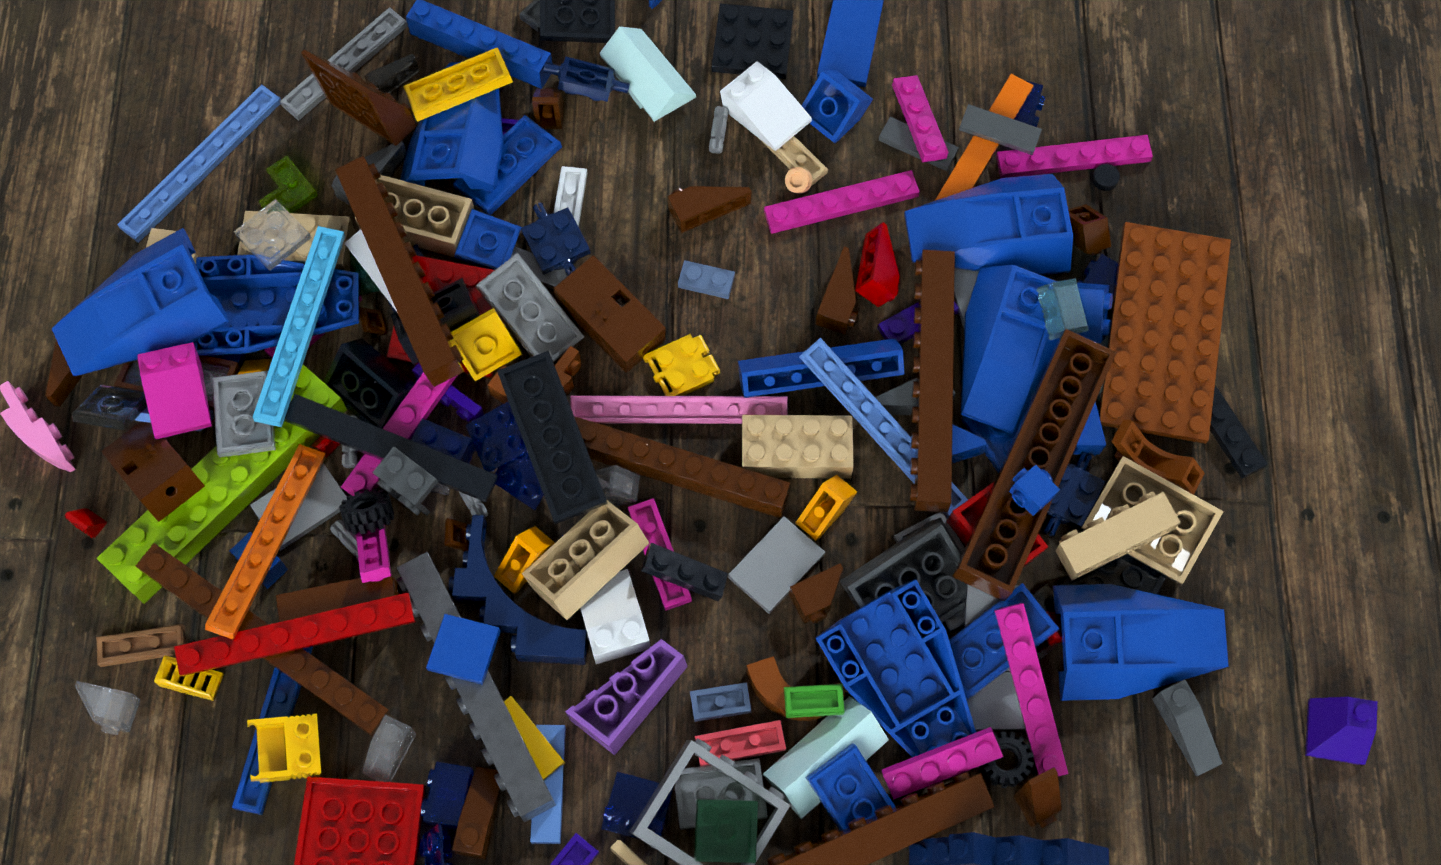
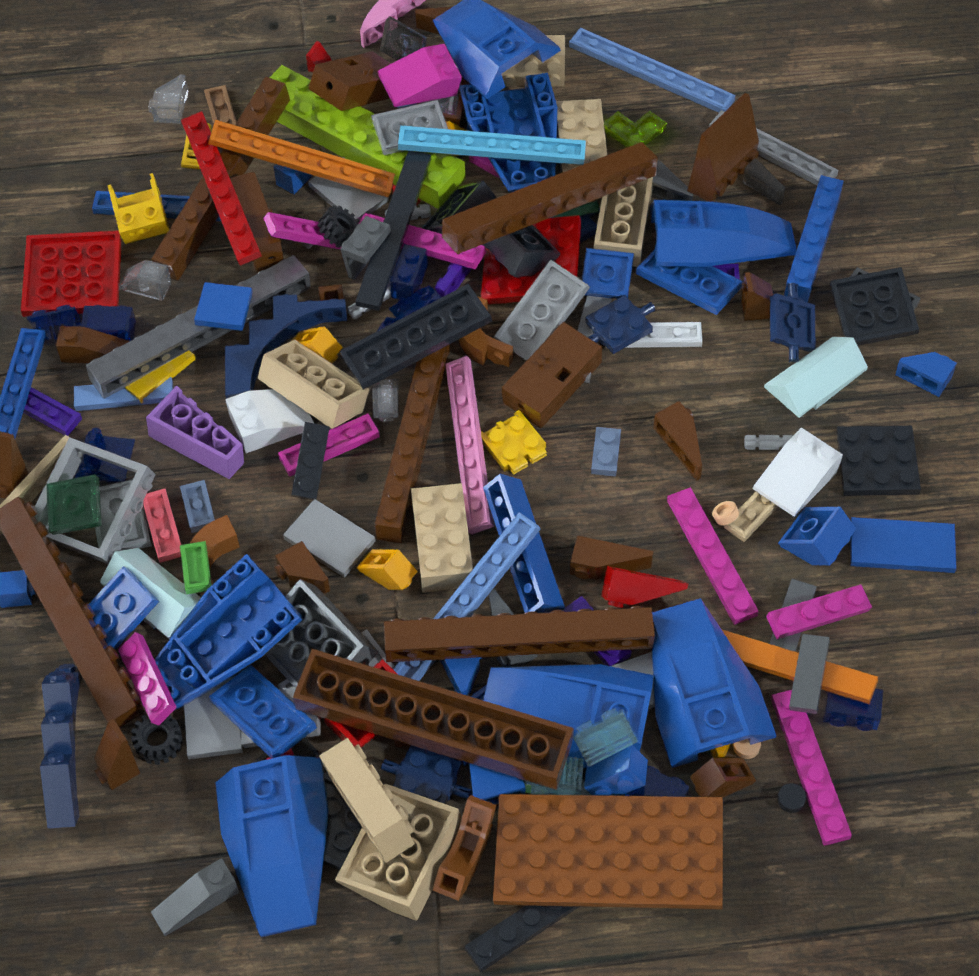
camera: 85 degrees right, 10 degrees down
clear plate [234,199,311,271] -> none
yellow tile [403,48,513,122] -> none
yellow plate [450,308,522,381] -> none
dark pink plate [994,603,1068,776] -> none
blue brick [1009,465,1060,516] -> none

